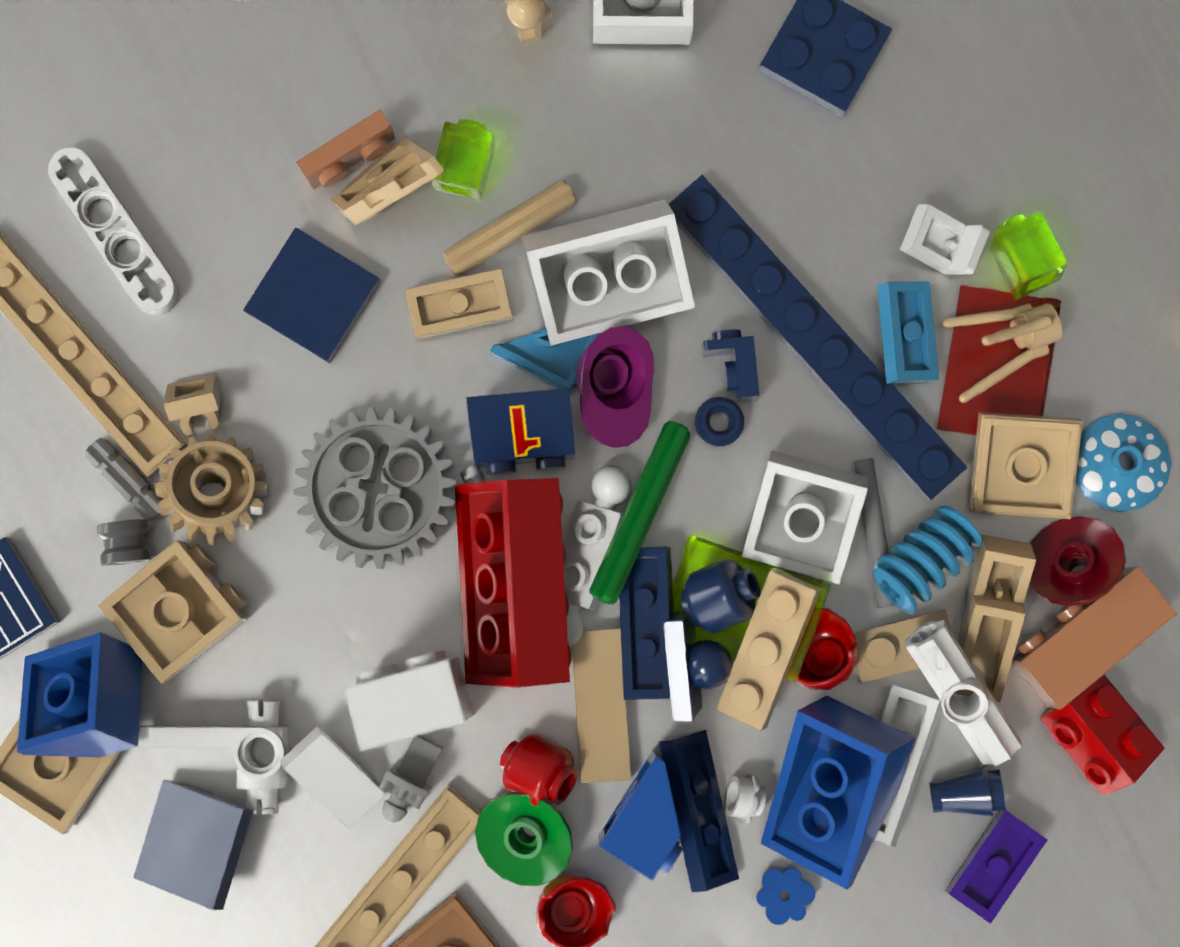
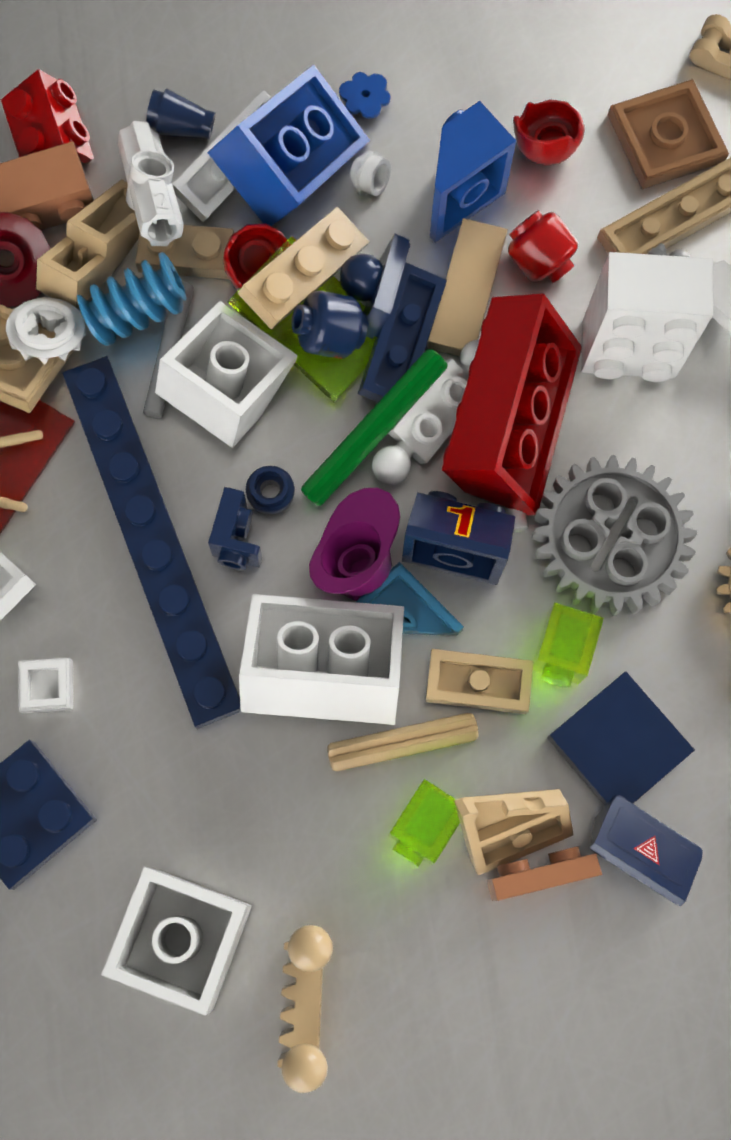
camera: 160 degrees left, 10 degrees down
green dish [475,792,573,886] -> none
dark blue plate [659,730,739,892] -> none
dark azure plate [877,282,939,384] -> none
dark purple plate [945,810,1048,924] -> none
none -> white gear [6,297,86,365]
none -> white tile [18,657,73,714]
none -> clear neon green brick [533,602,604,687]
none -> dark blue slope [590,795,703,906]

